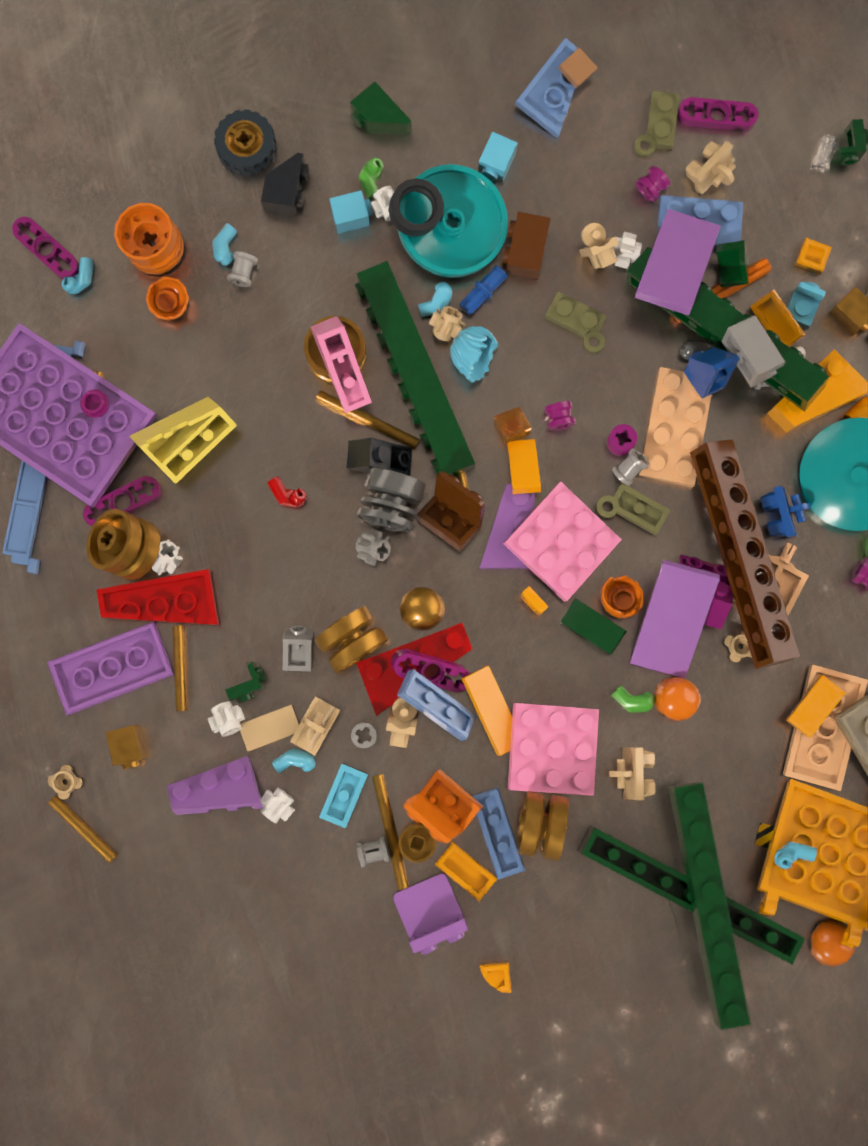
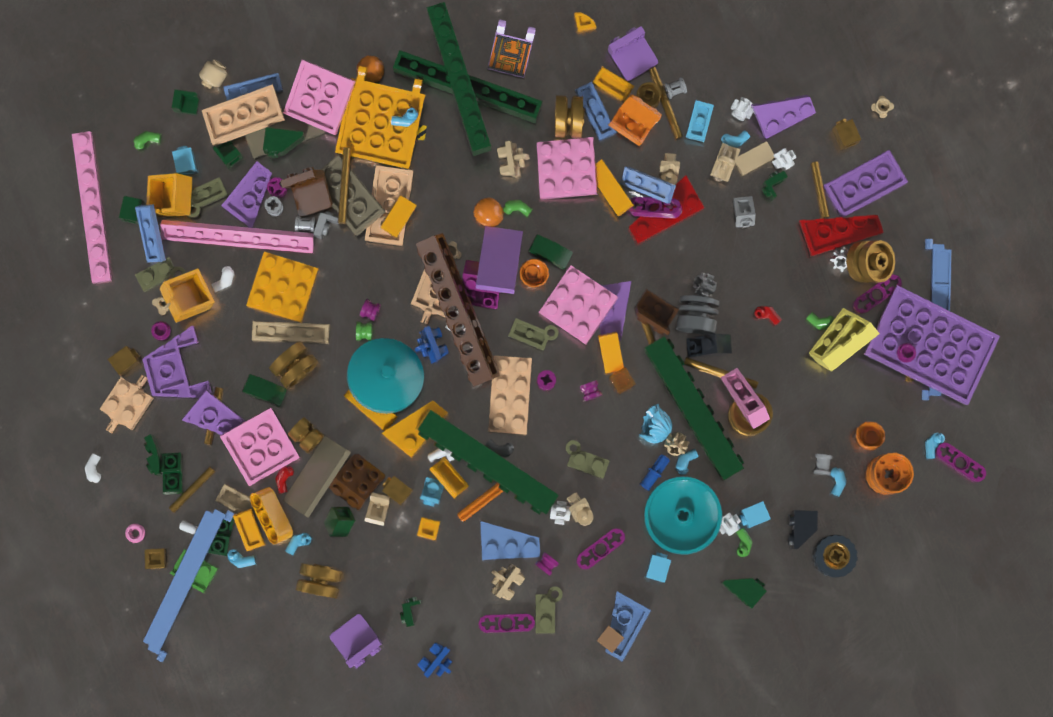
camera: 170 degrees right, 0 degrees up
pearl gold bar [48,796,117,863] -> none
pearl gold wheel [314,606,388,674] -> none
light grey bush [351,723,378,749] -> none
black tyre [388,178,444,237] -> none
pearl gold hair [399,587,446,629] -> none
reddish brown brick [502,211,551,279] -> none
light orange tile [520,586,549,616] -> none
light grey bush [612,448,650,486] -> none
medium lavender tile [635,209,721,316] -> none
blue slope [684,347,740,399] -> none
dark green panel [716,240,749,288] -> none
light grey hinge [722,316,785,388] -> none
clear pin [811,135,839,173] -> none
none -> blue hips [418,642,452,678]
none -> flag [487,20,536,78]
none -> magenta beam [577,528,625,569]
none -> bright green arm [806,312,835,330]

